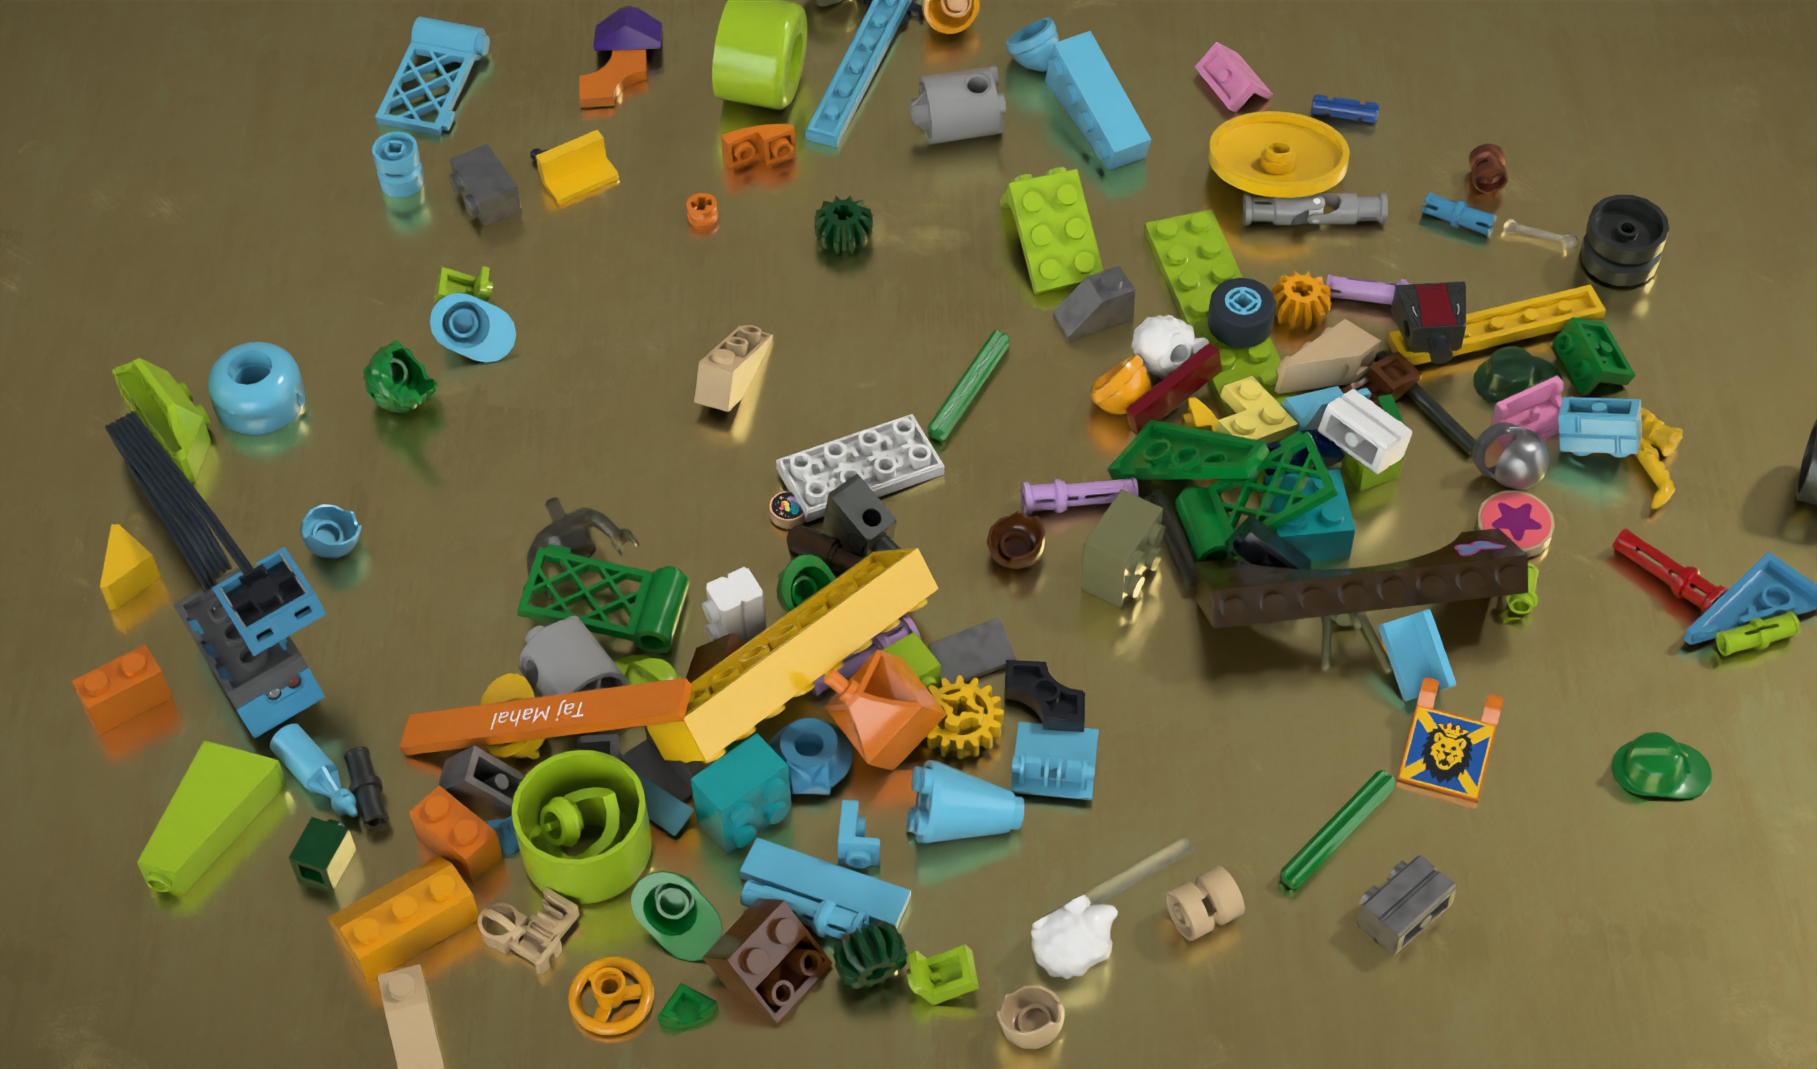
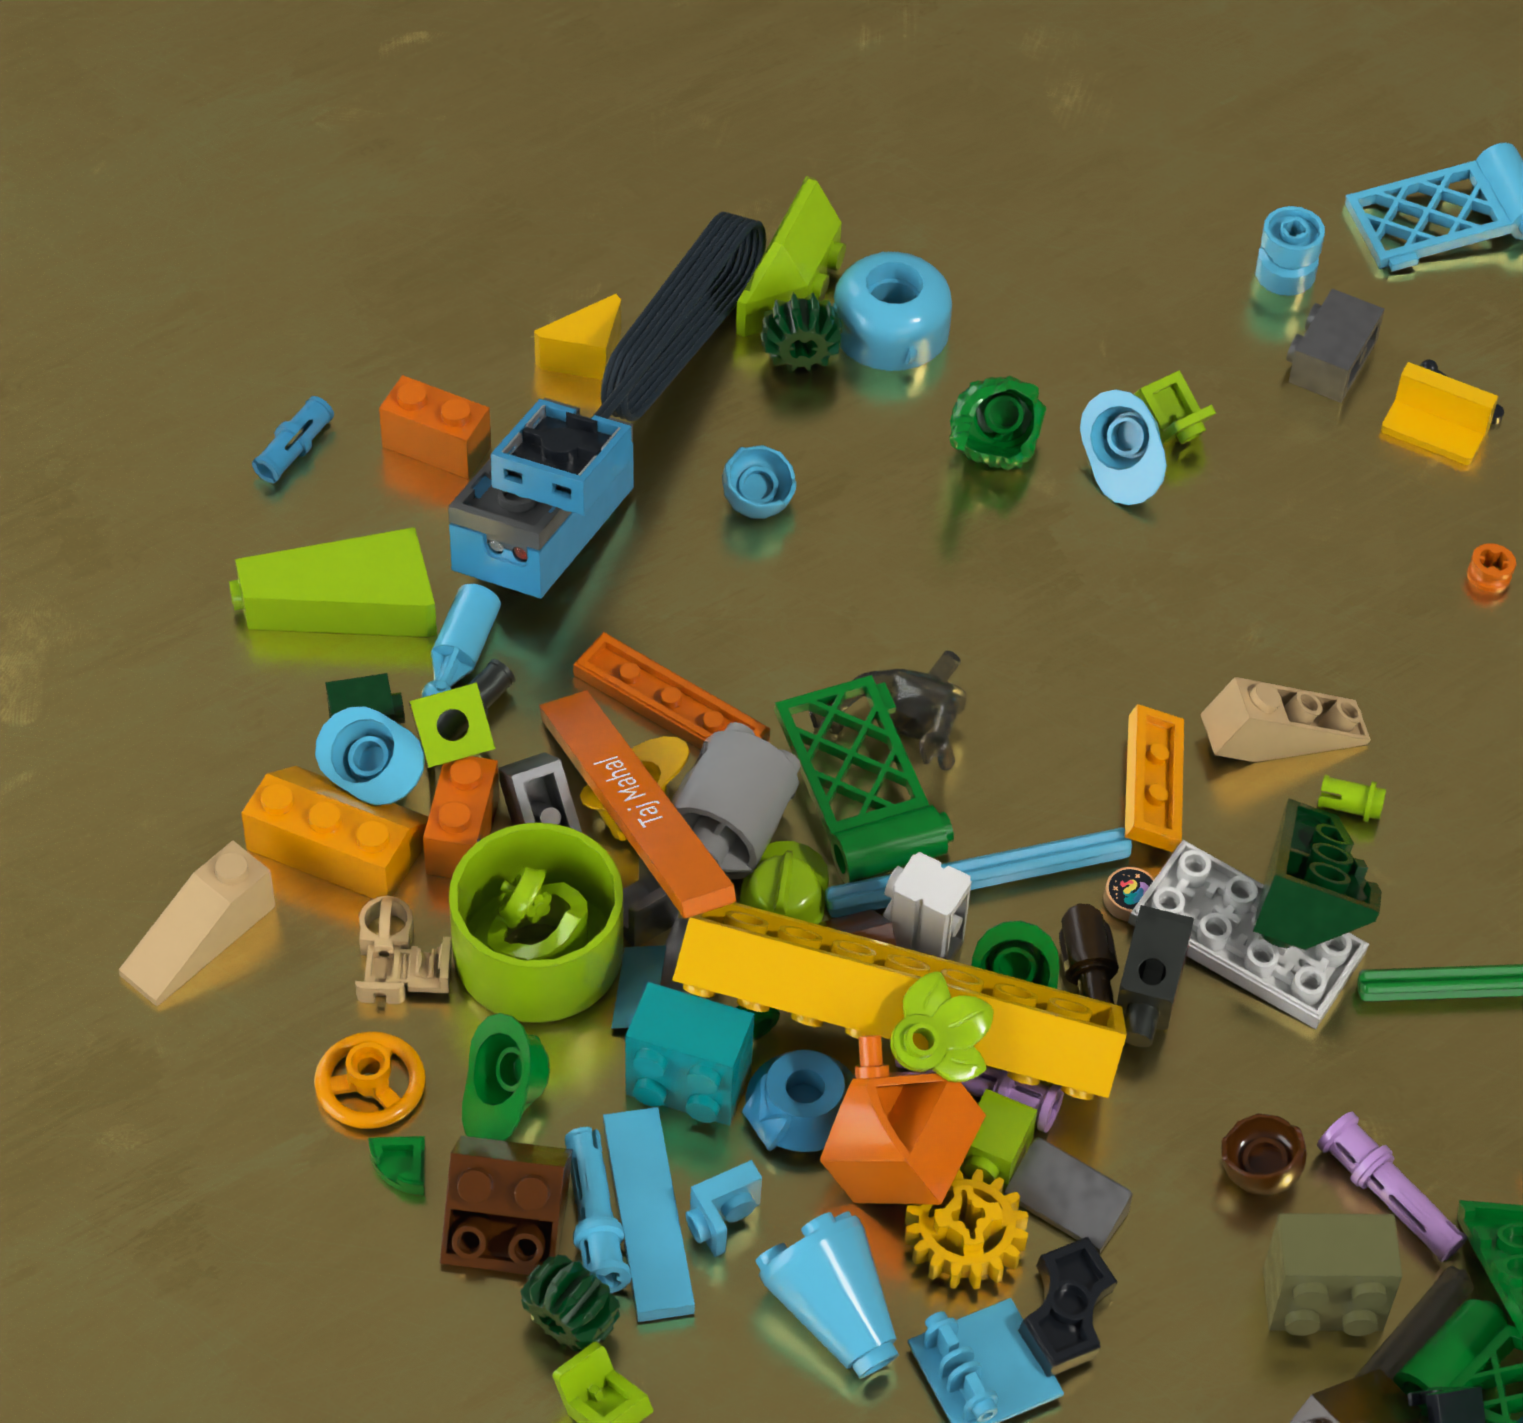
camera: 55 degrees right, 0 degrees up
none -> dark azure pin [252,396,334,483]
none -> medium azure piece [315,706,425,806]
none -> lime piece [409,682,496,768]
none -> orange tile [573,632,770,750]
none -> dark green gear [761,292,843,373]
none -> medium azure axle [825,827,1132,918]
none -> lime plate [890,972,993,1082]
none -> light orange plate [1125,704,1184,852]
none -> dark green wedge [1253,798,1382,950]
none -> lime pin [1317,775,1387,822]

